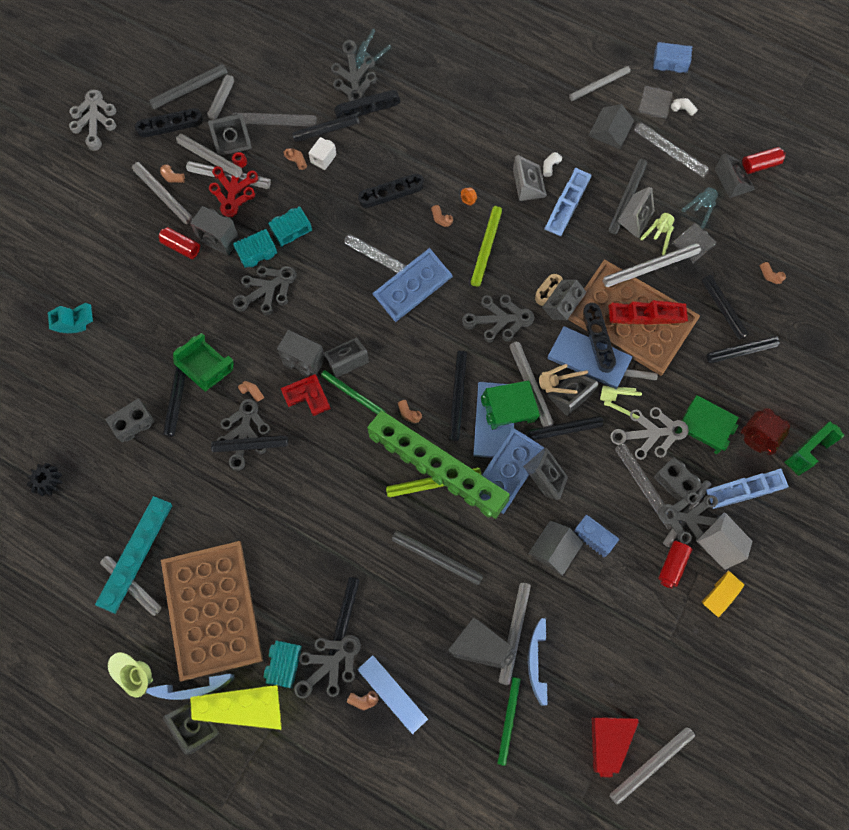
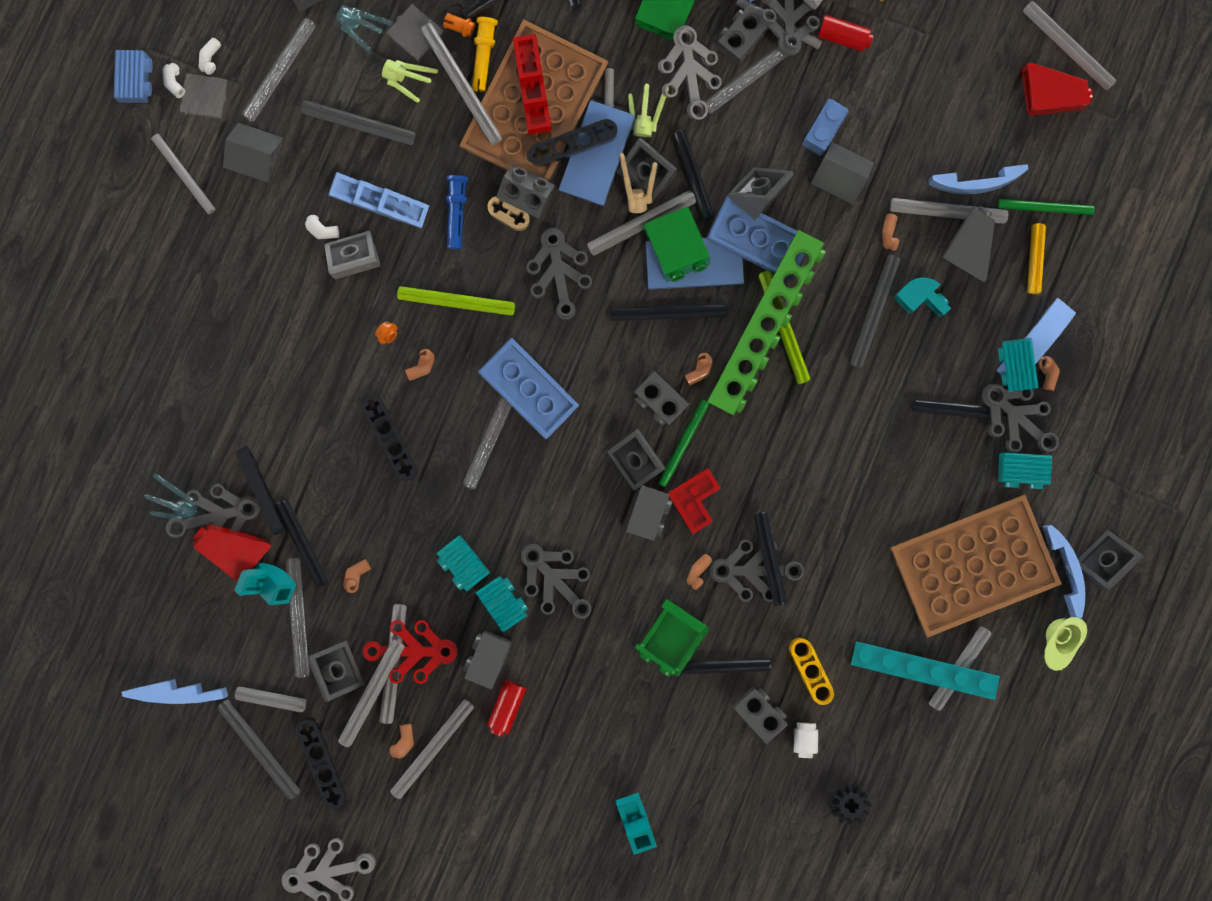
camera: 100 degrees left, 15 degrees up
neon yellow wedge [191,685,281,730] -> none
white brick [309,137,337,170] -> none
light grey slope [618,187,655,238] -> none
none -> light blue slope [122,679,228,704]
none -> white arm [162,63,185,98]
none -> red slope [193,524,271,582]
none -> teal brick [235,563,297,605]
none -> orange pin [443,13,475,37]
none -> blue pin [446,175,468,249]
none -> yellow pin [471,17,498,92]
none -> dark grey brick [634,371,689,427]
none -> yellow beam [789,638,834,705]
none -> white brick [794,722,818,758]
none -> nougat arm [882,214,899,251]
none -> teal brick [893,278,951,318]
none -> teal brick [998,337,1038,392]
none -> yellow axle [1027,223,1046,294]

